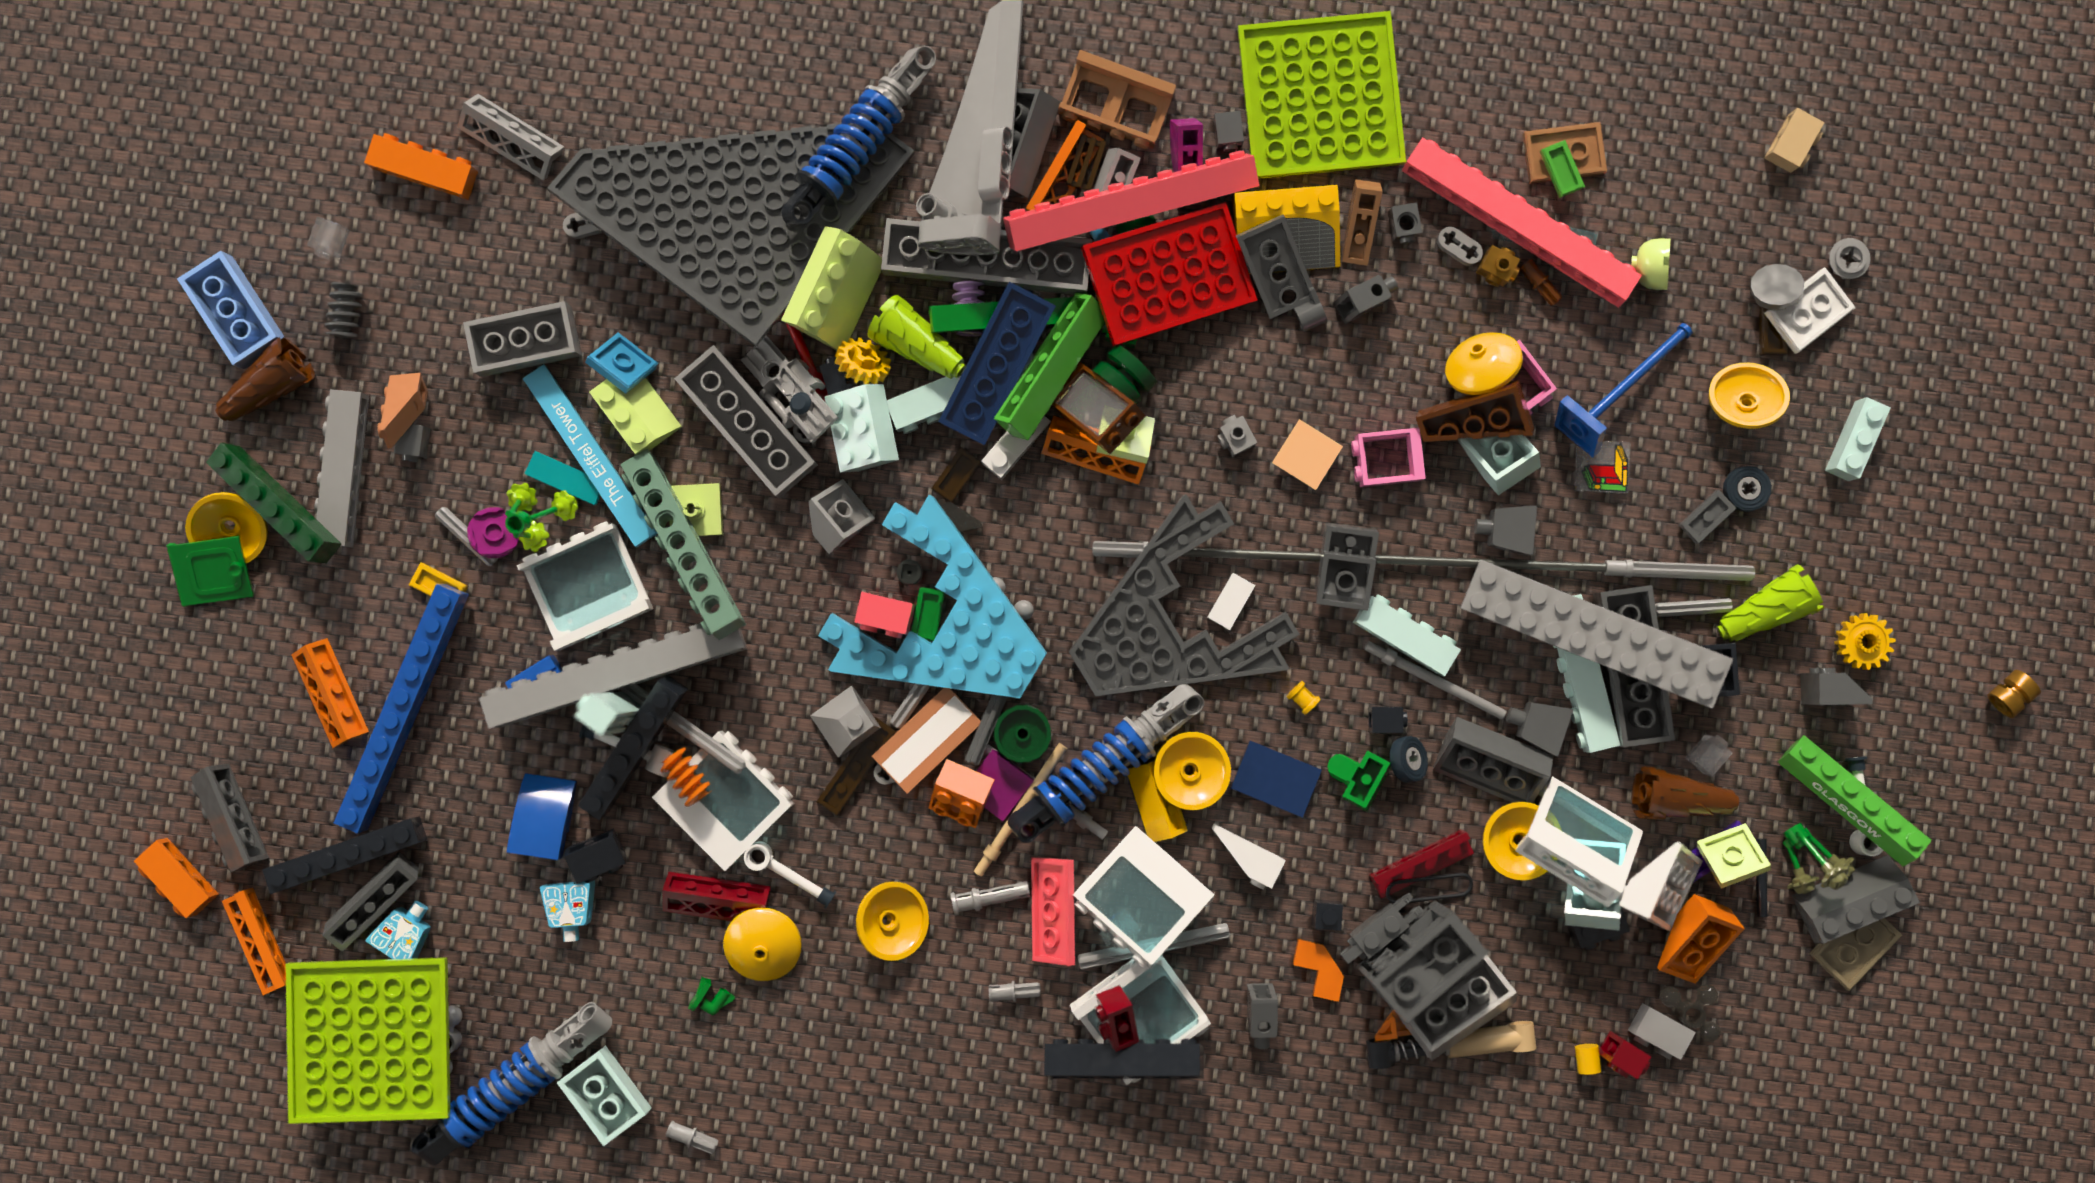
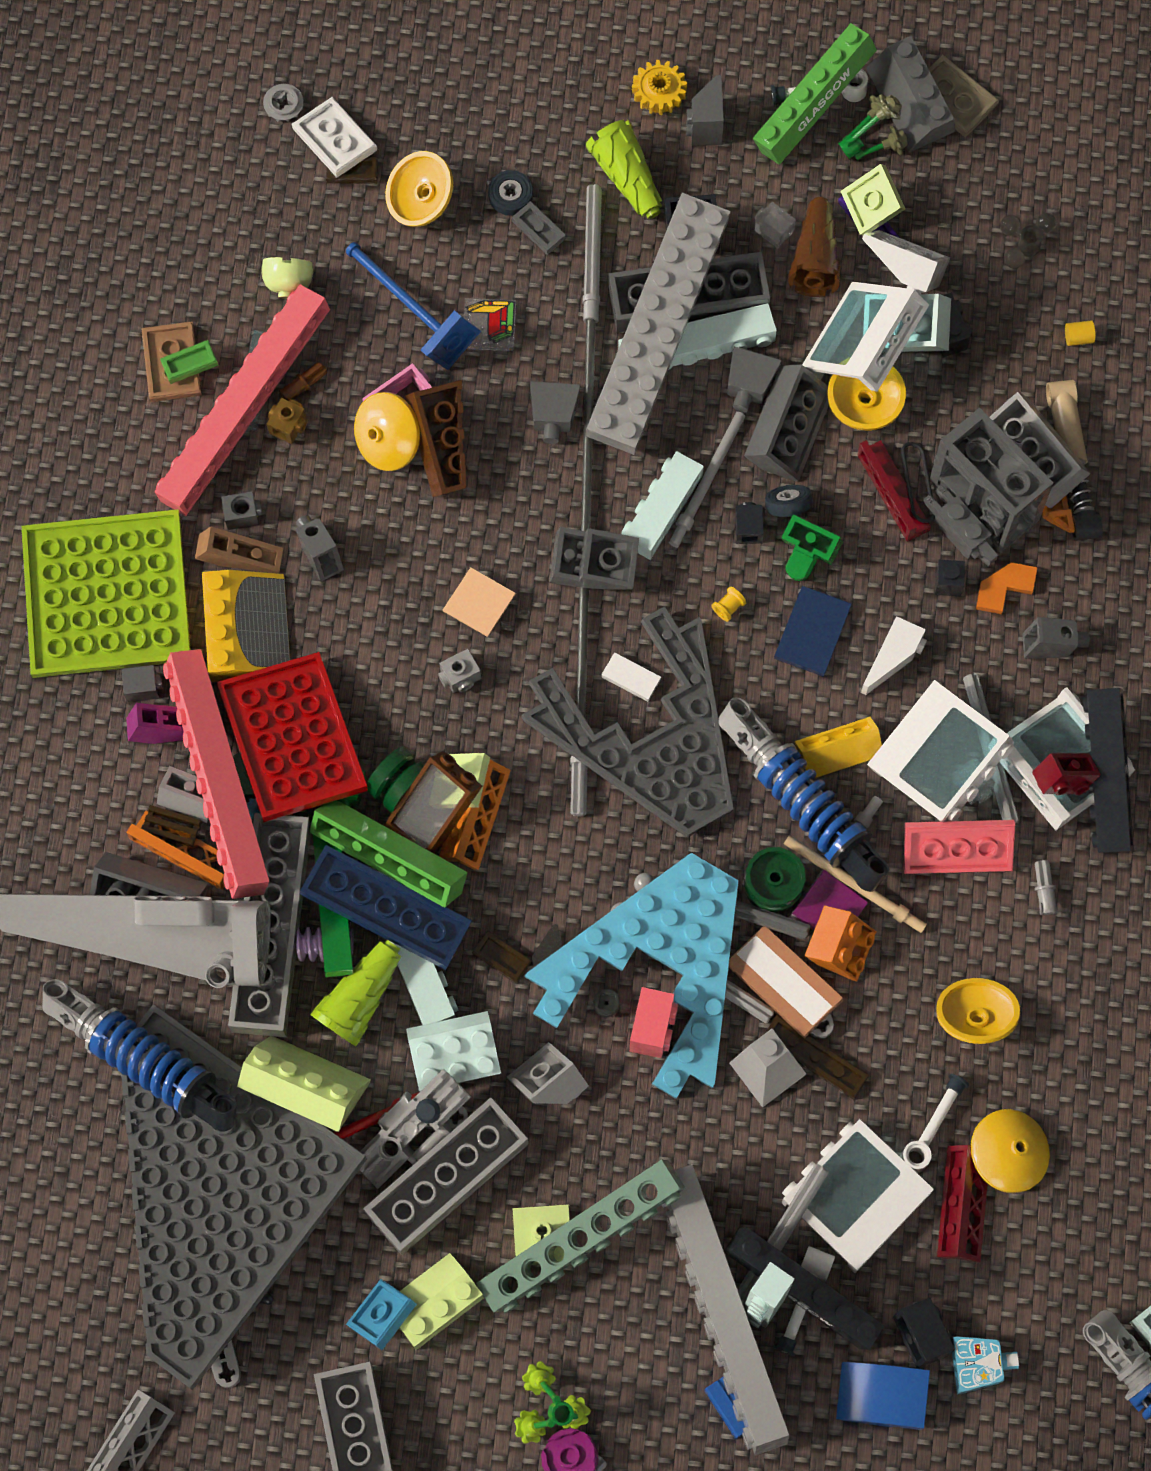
camera: 90 degrees left, 15 degrees down
clear light blue panel [517,522,653,651] -> none
medium azure tile [523,364,658,547] -> none
teal tile [524,451,601,506] -> none
orange piece [660,747,713,807] -> none
green piece [688,977,735,1015] -> none
black brick [820,357,854,395] -> none
yellow gear [835,337,891,384] -> none
green tile [912,587,945,641] -> none
light grey pin [950,881,1030,916] -> none
white slope [981,416,1051,480] -> none
medium nougat window [1058,50,1176,149] -> none
yellow dish [1153,732,1231,810] -> none
dark grey hinge [1236,215,1328,332] -> none
bright pink window [1351,428,1426,487] -> none
light grey beam [1437,227,1483,266] -> none
light aqua slope [1458,435,1541,495] -> none
dark red brick [1599,1031,1651,1079] -> none
light grey brick [1628,1003,1696,1060] -> none
light grey axle [1655,598,1732,617] -> none
orange slope [1657,894,1745,984] -> none
tile [1750,264,1805,311] -> none
black bar [1756,838,1768,917] -> none
tan brick [1764,108,1824,173] -> none
light aqua brick [1825,397,1890,481] -> none

